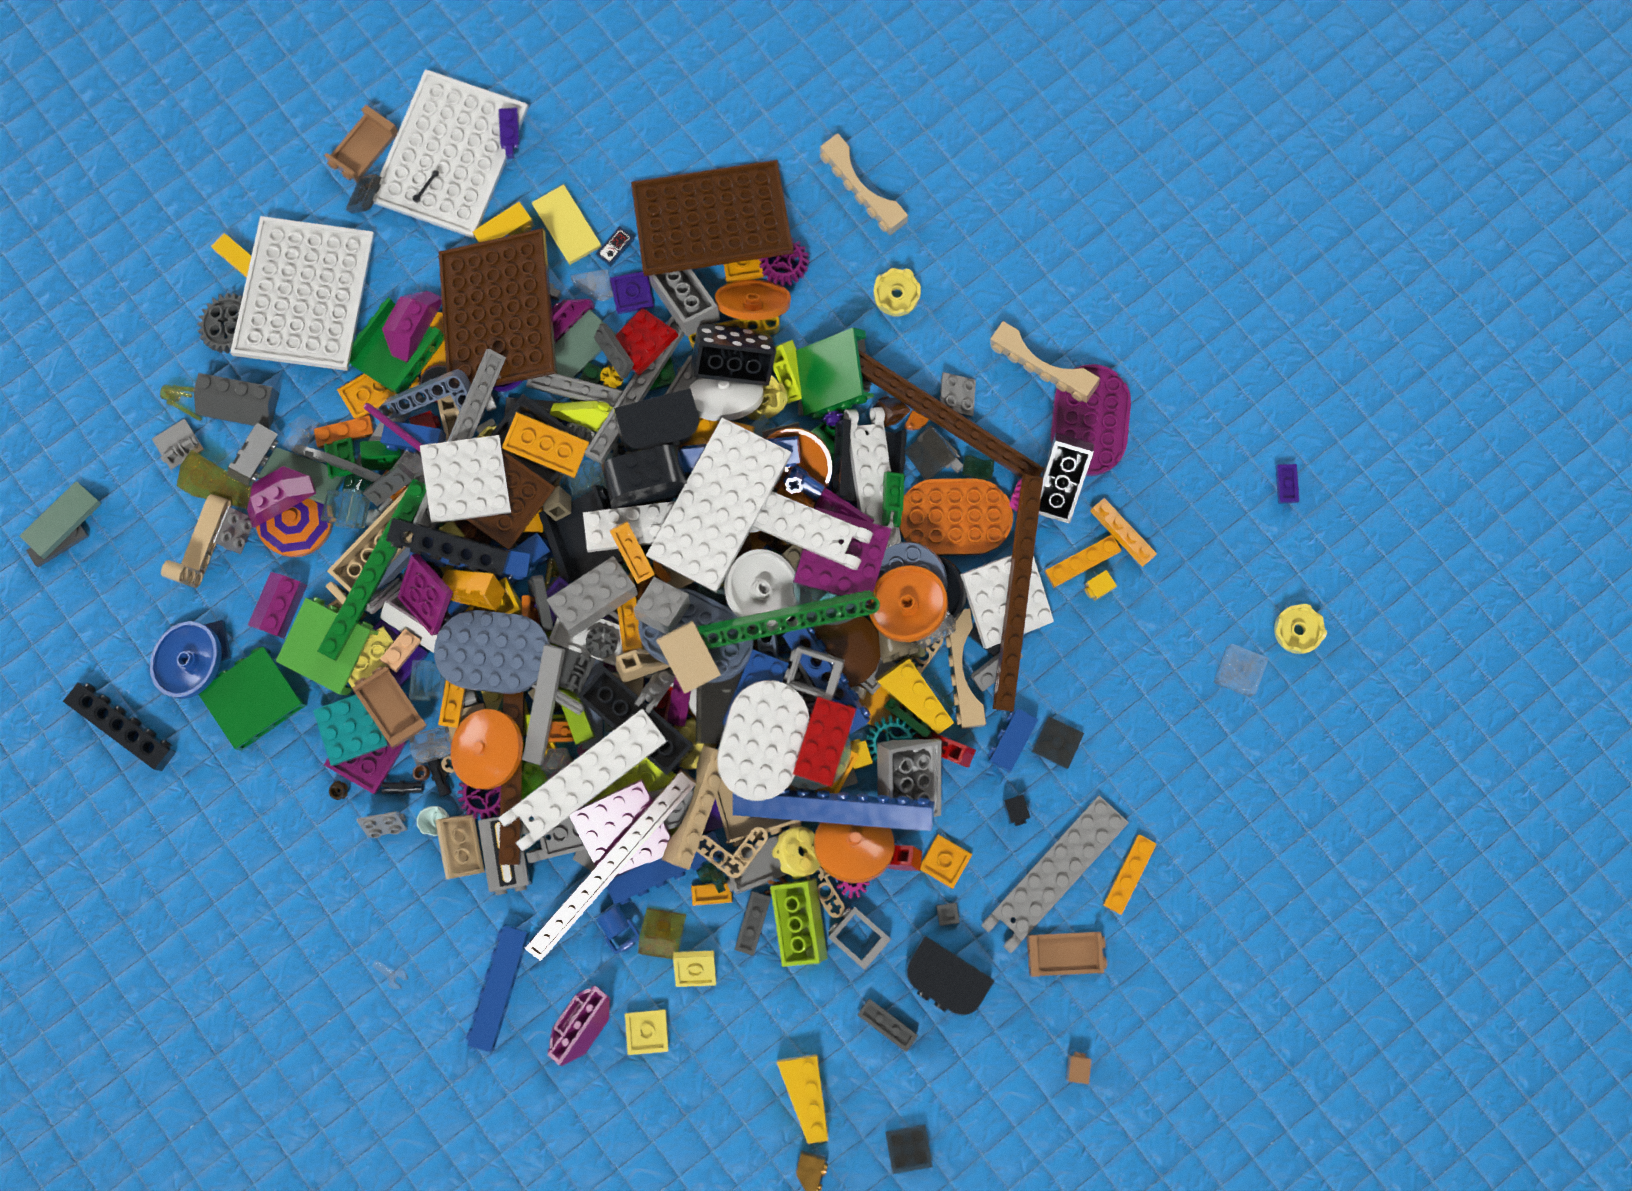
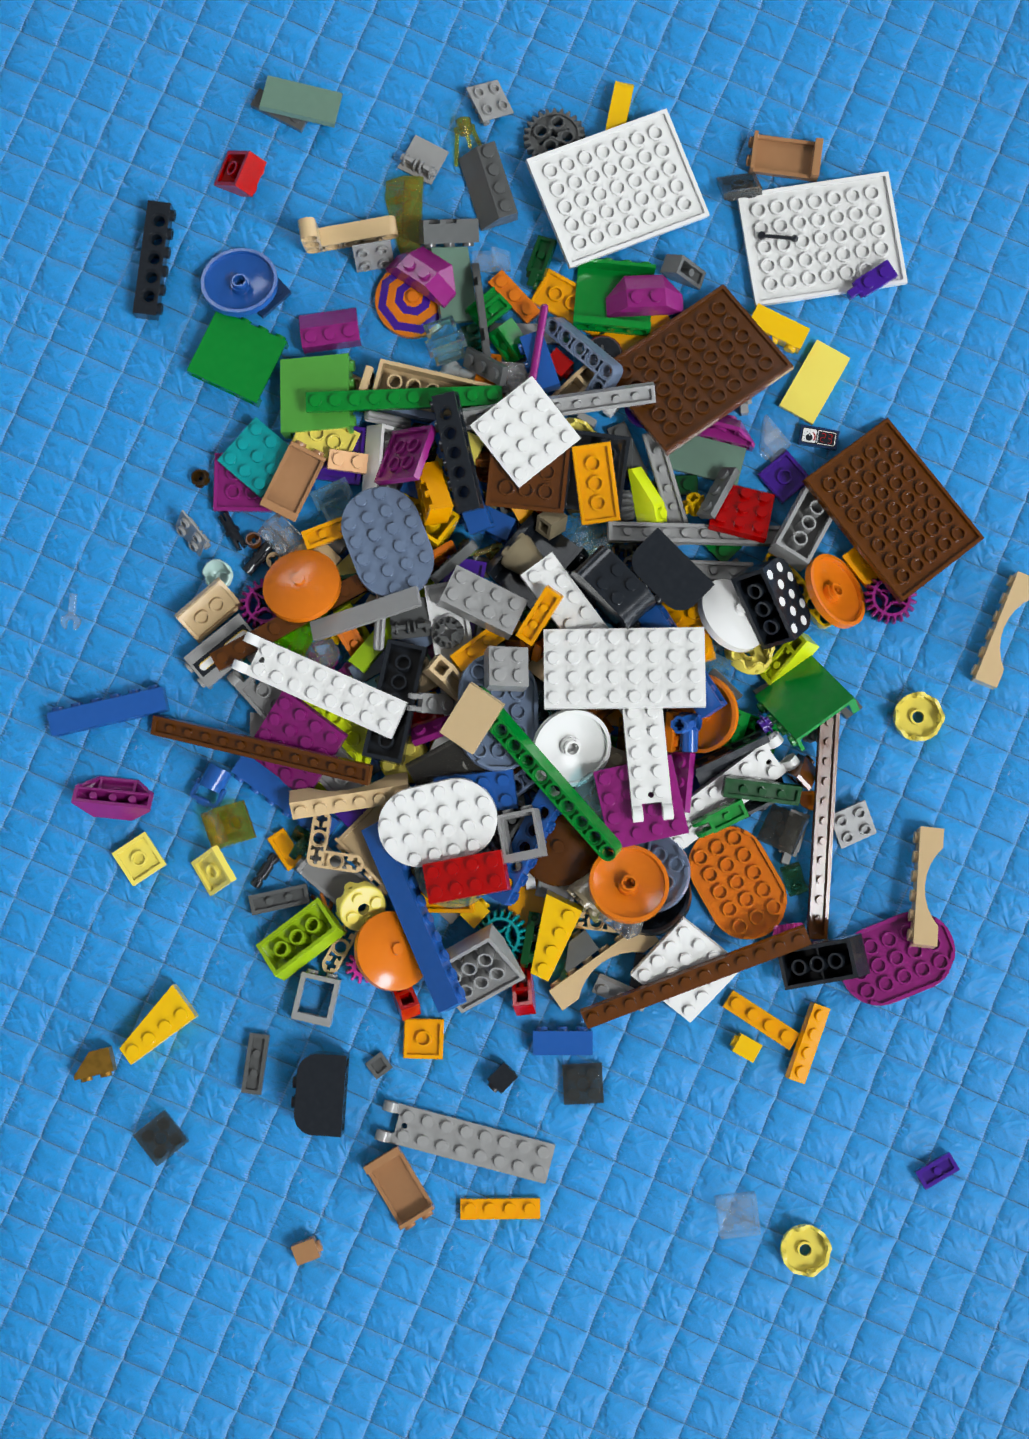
camera: 60 degrees right, 5 degrees up
none -> red slope [214,151,267,197]
none -> black axle [250,853,279,889]
none -> light grey hinge [466,80,514,126]
none -> dark tan cone [501,533,543,575]
none -> dark green hinge [526,235,558,291]
none -> dark grey slope [565,929,599,973]
none -> dark grey slope [660,254,706,290]
none -> dark green plate [721,776,803,806]

